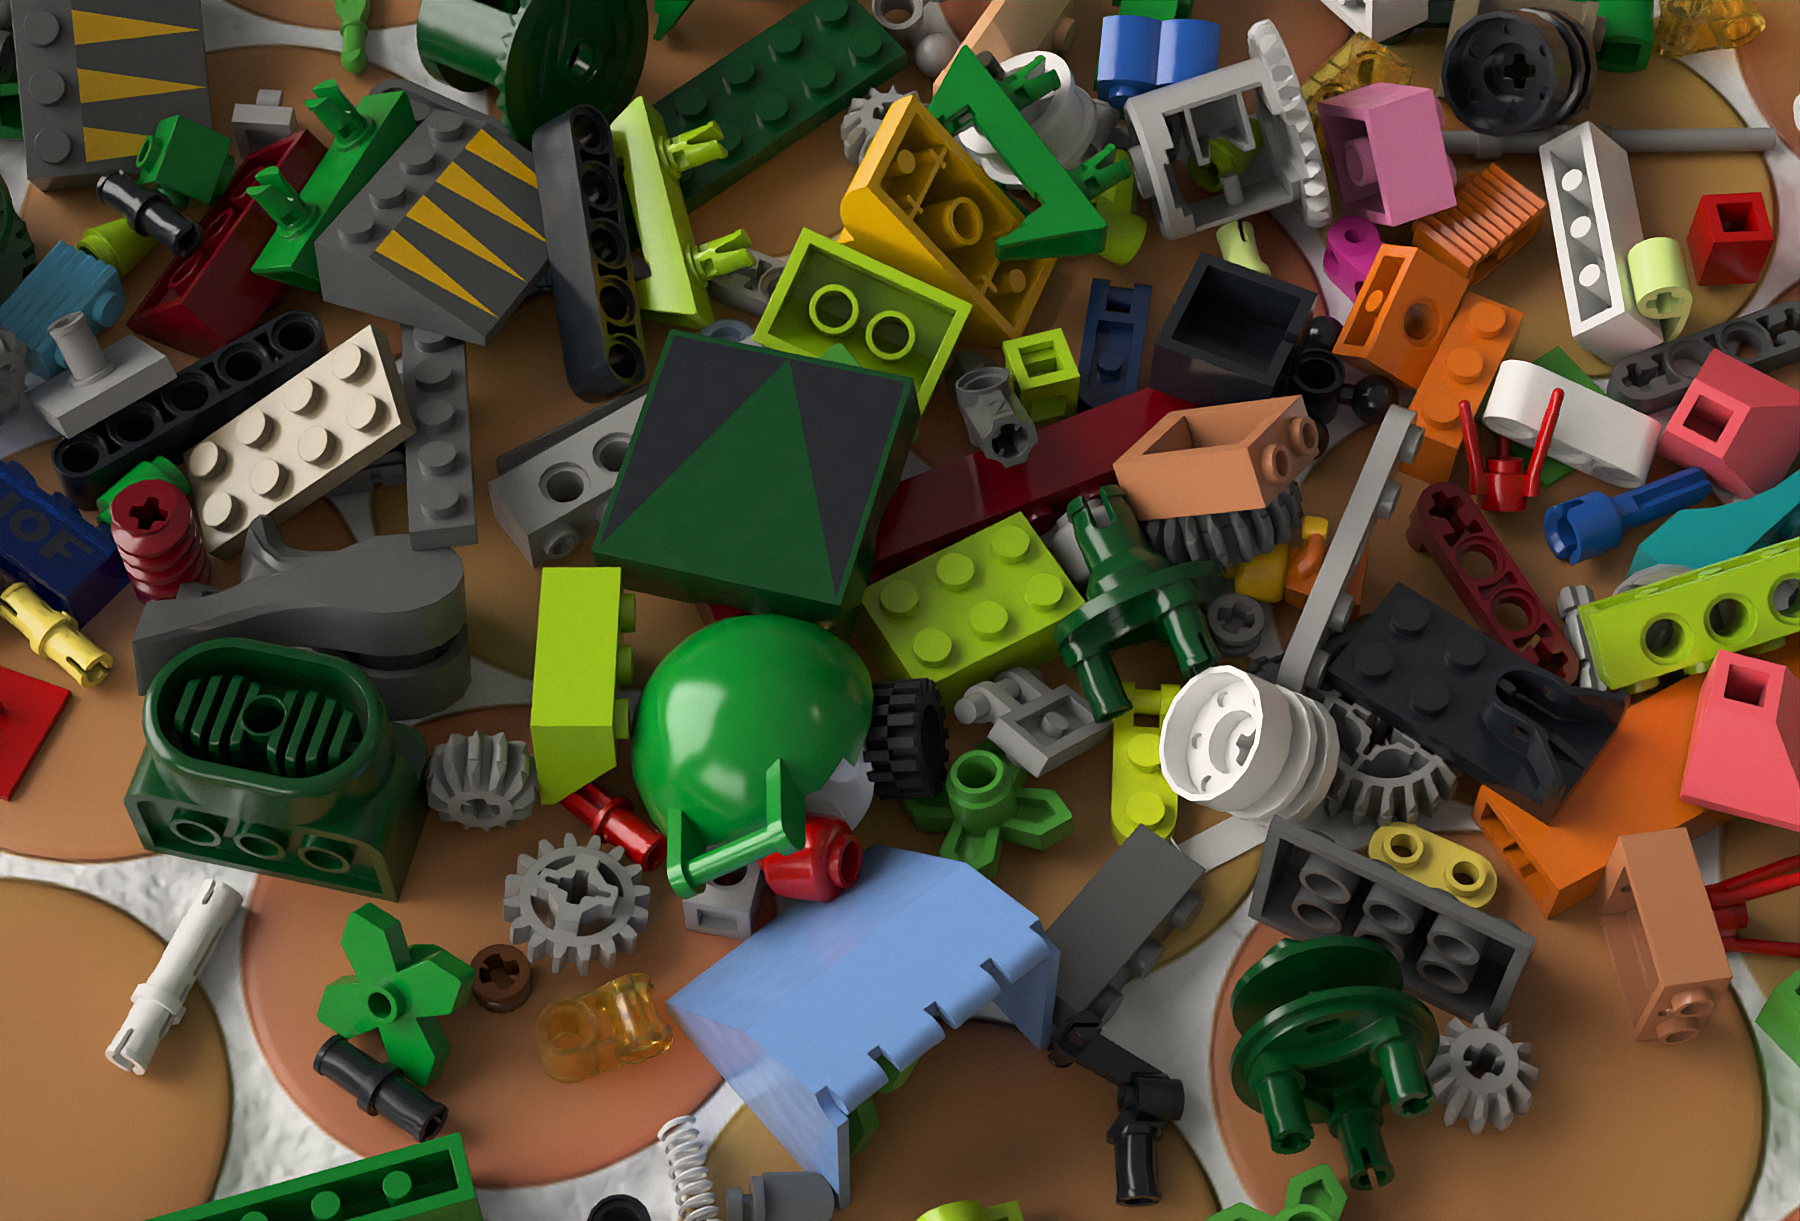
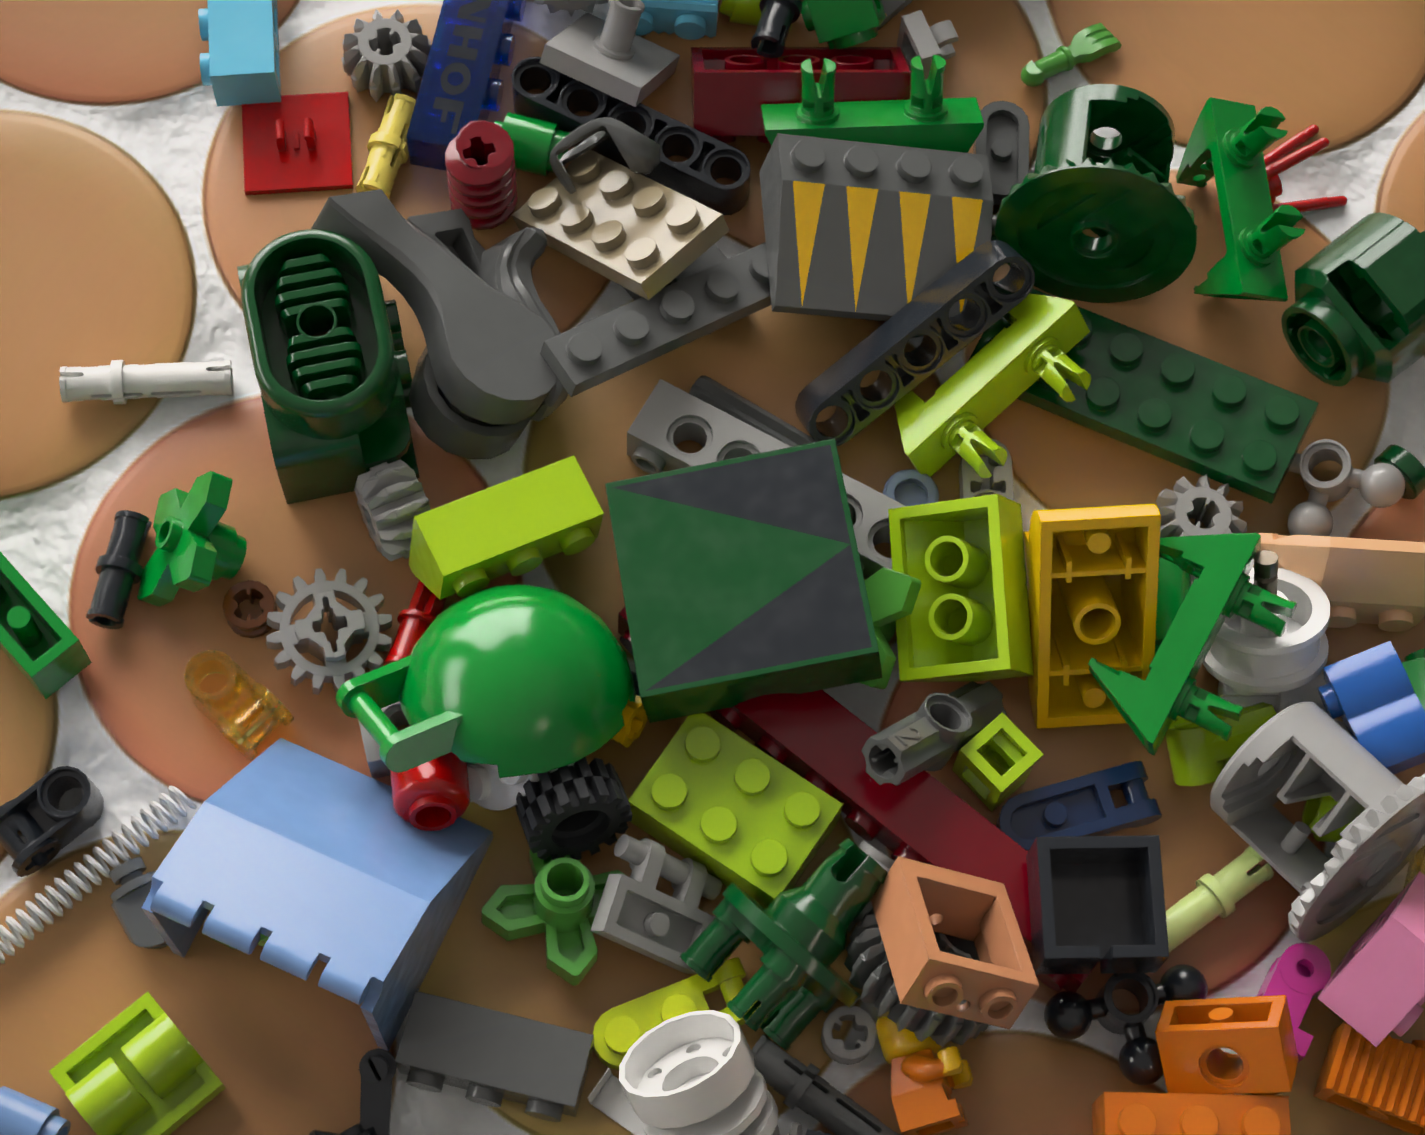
camera: 60 degrees right, 10 degrees up
light grey piece [1276,404,1425,695] -> none
none -> dark grey piece [549,117,661,194]

